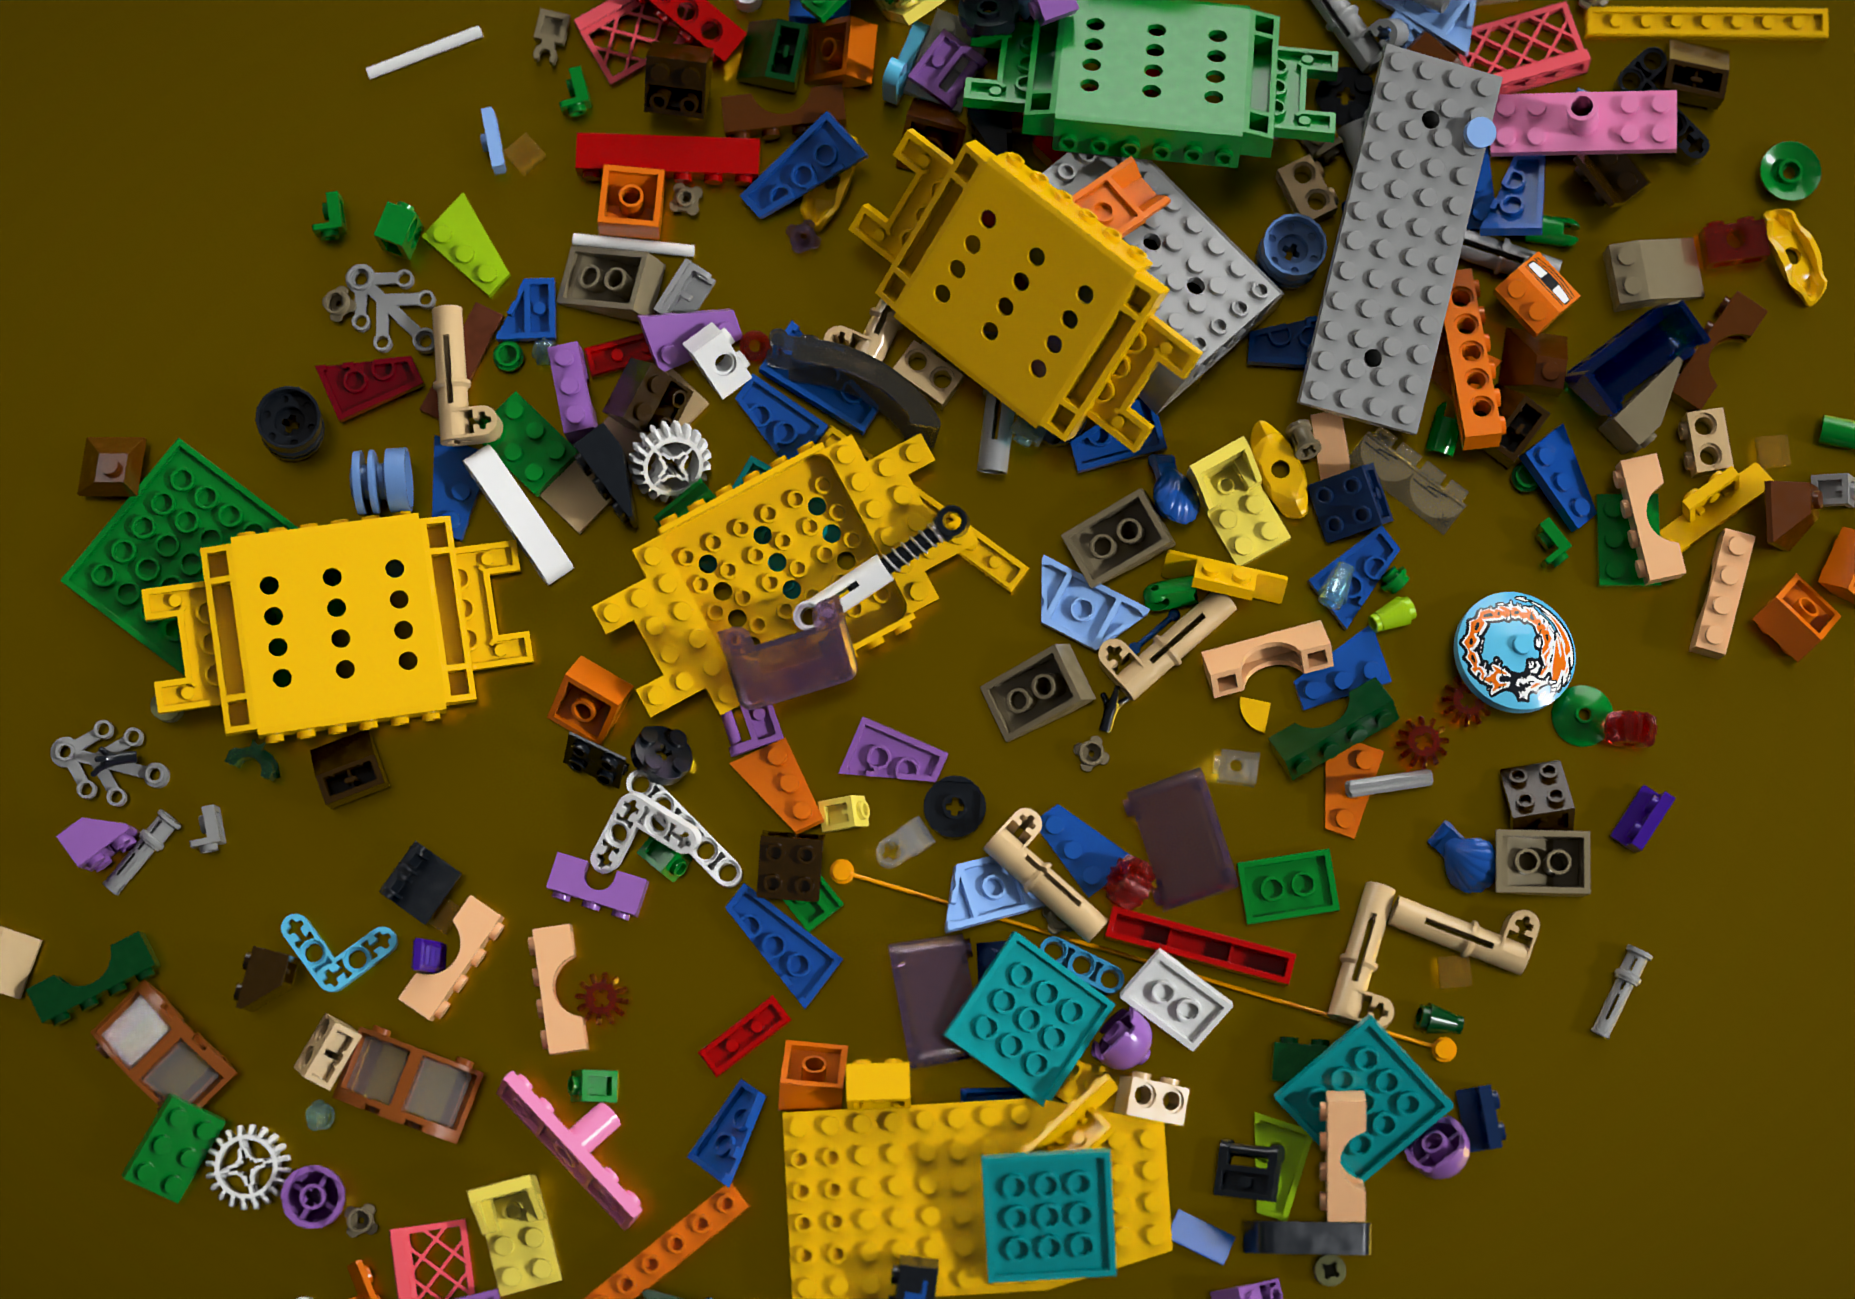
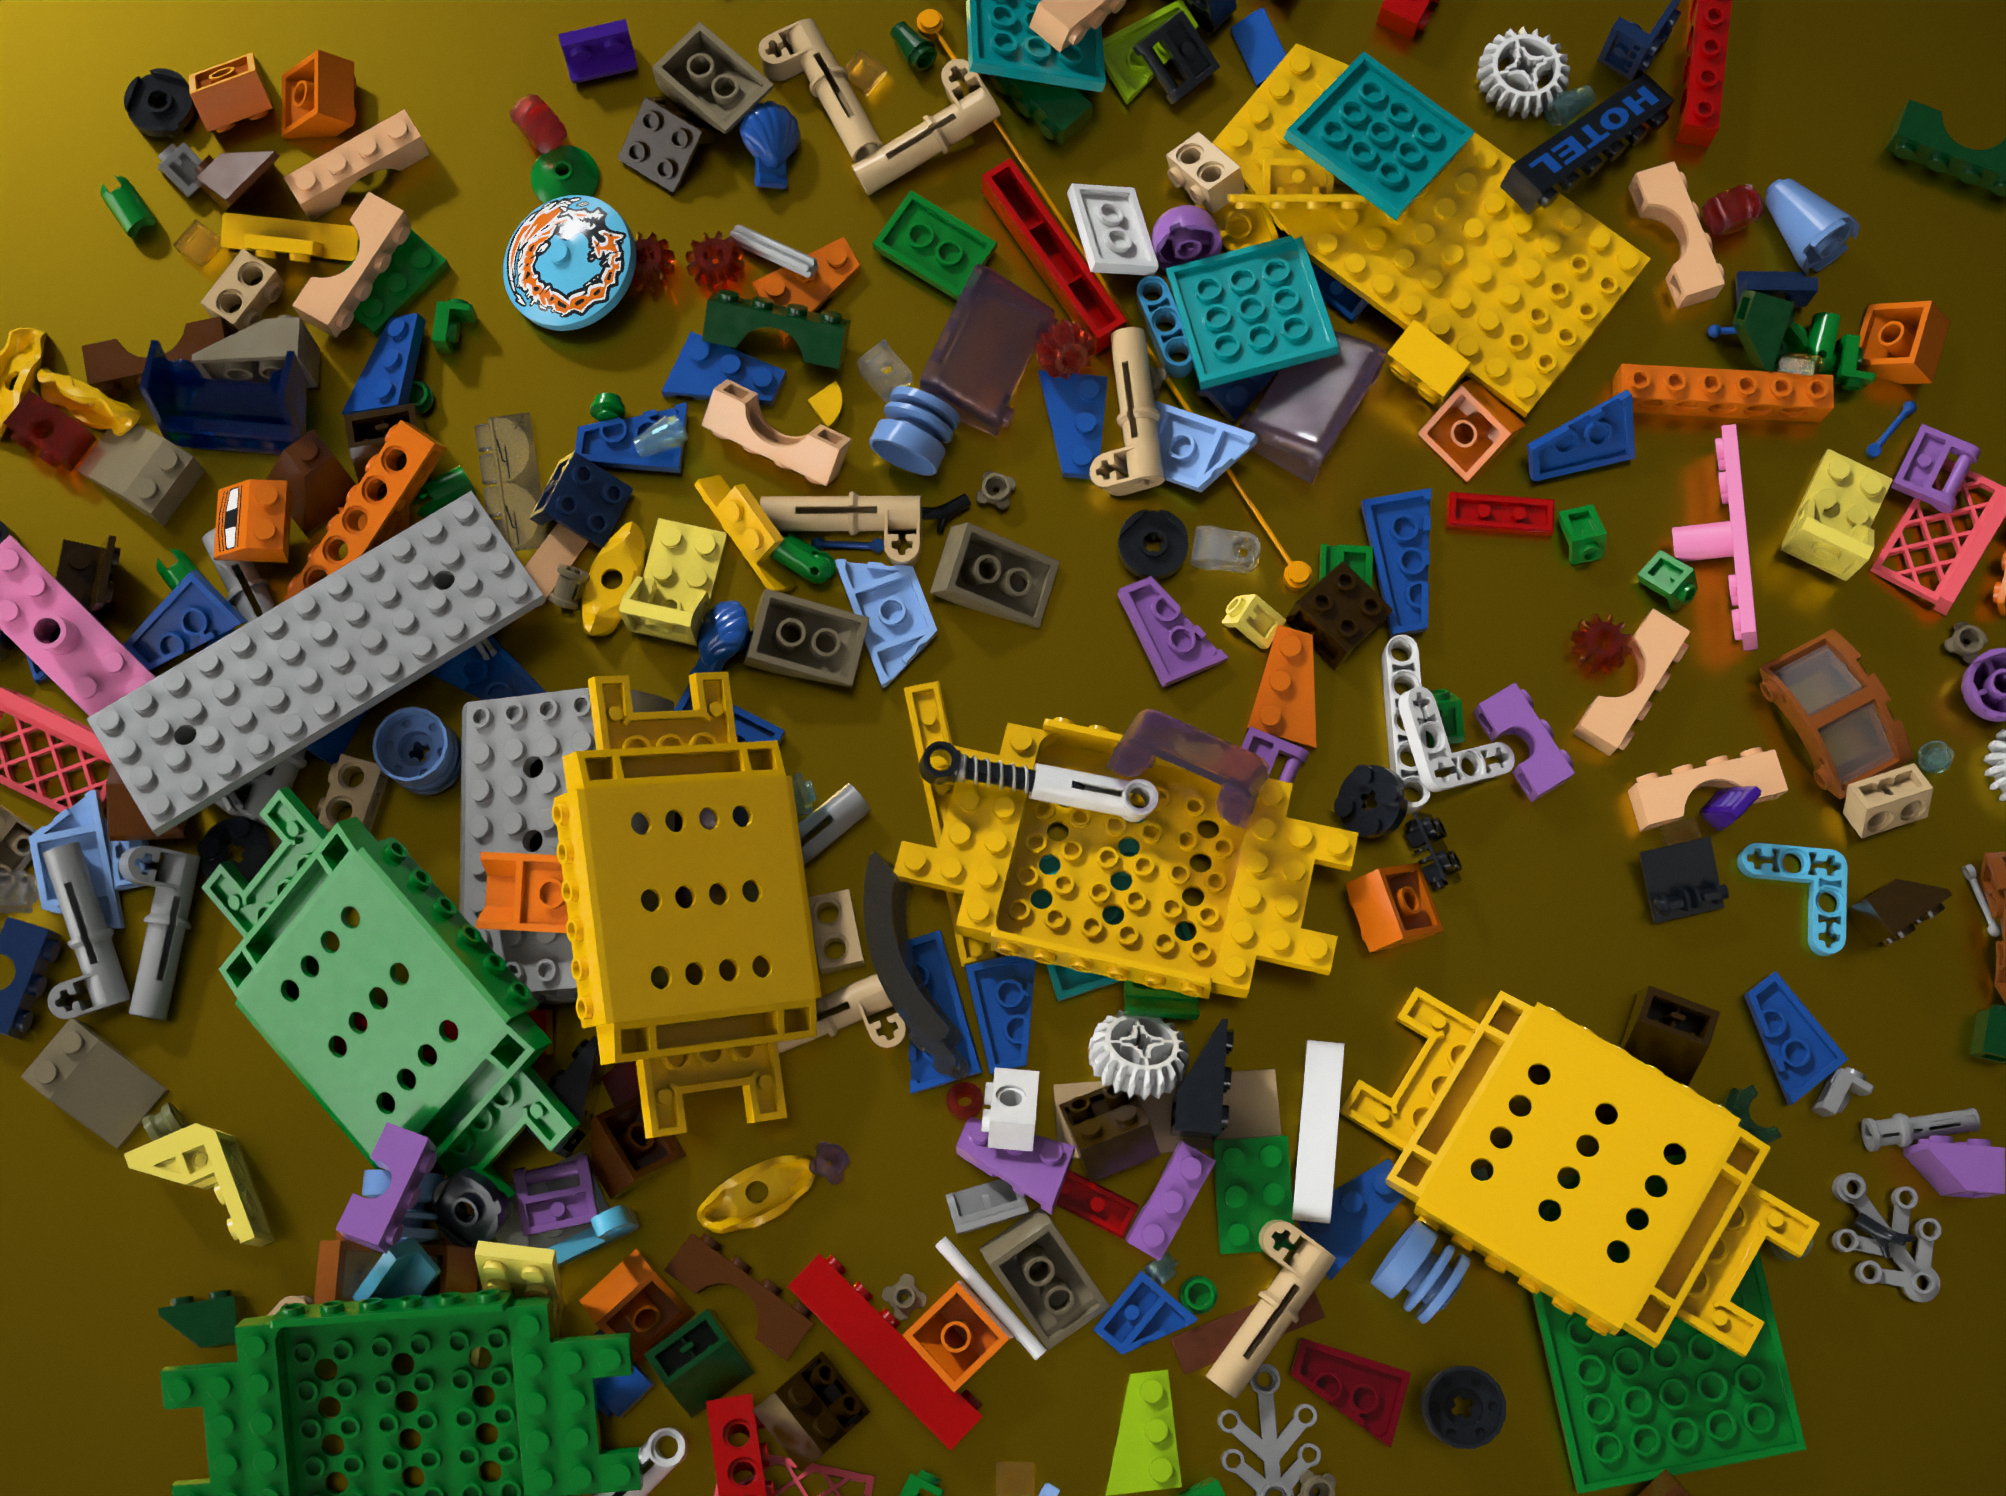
camera: 140 degrees left, 5 degrees down
blue wing [740,111,869,219] -> none
lime cone [1368,596,1417,633] -> none
light blue tile [1463,117,1497,149] -> none
none -> yellow piece [37,367,143,437]
none -> medium blue wheel [869,386,960,476]
none -> green bracket [1558,504,1607,565]
none -> blue wing [1744,971,1849,1106]
none -> light grey hinge [1962,864,2002,937]

